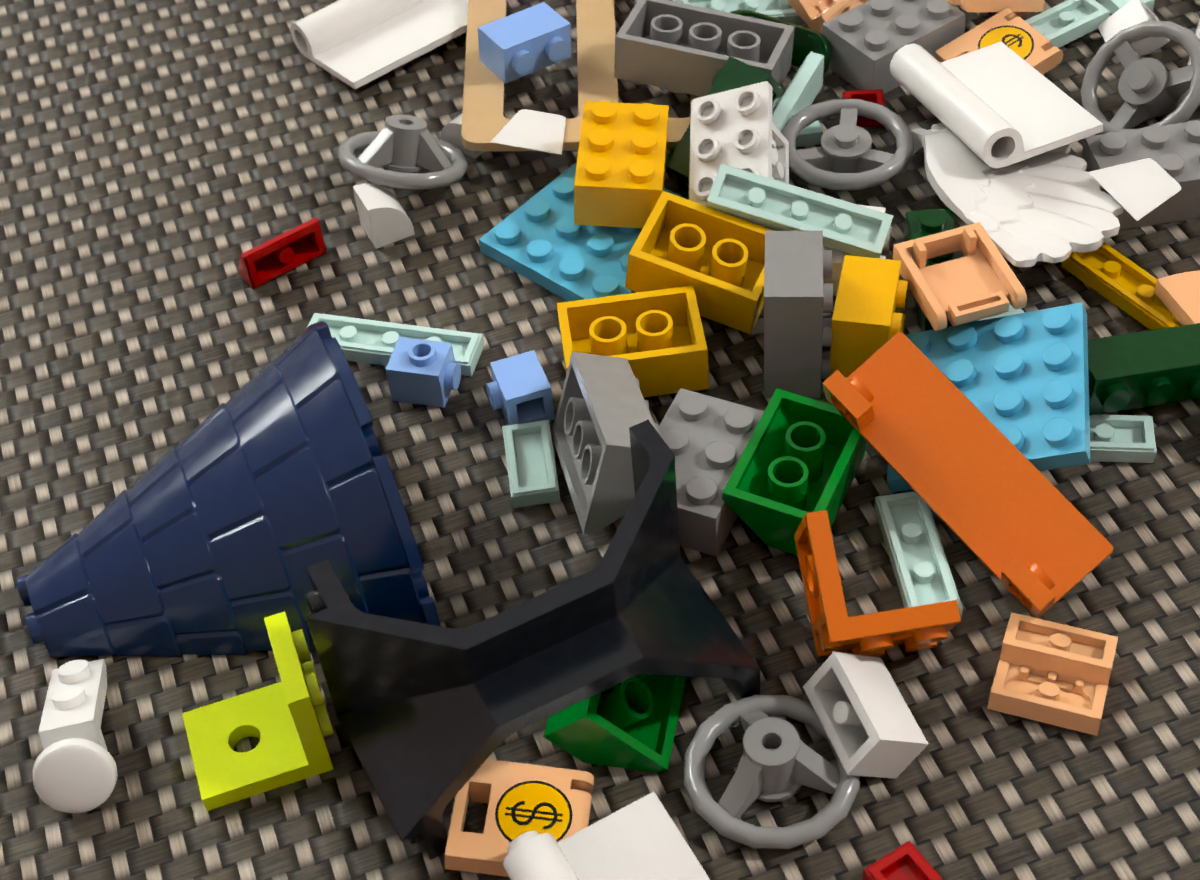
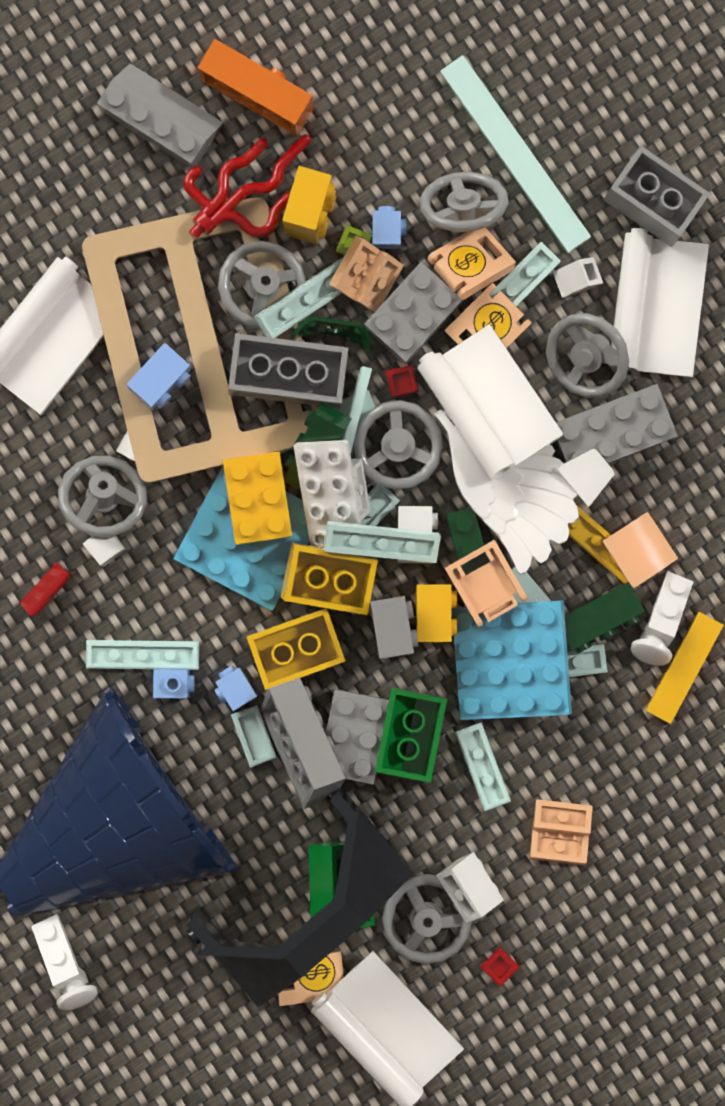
camera: 15 degrees left, 40 degrees up
neon yellow bracket [182,611,334,811] -> none
white sticker [490,109,566,155] -> none
orange bracket [794,510,961,658] -> none
orange bracket [822,332,1114,618] -> none

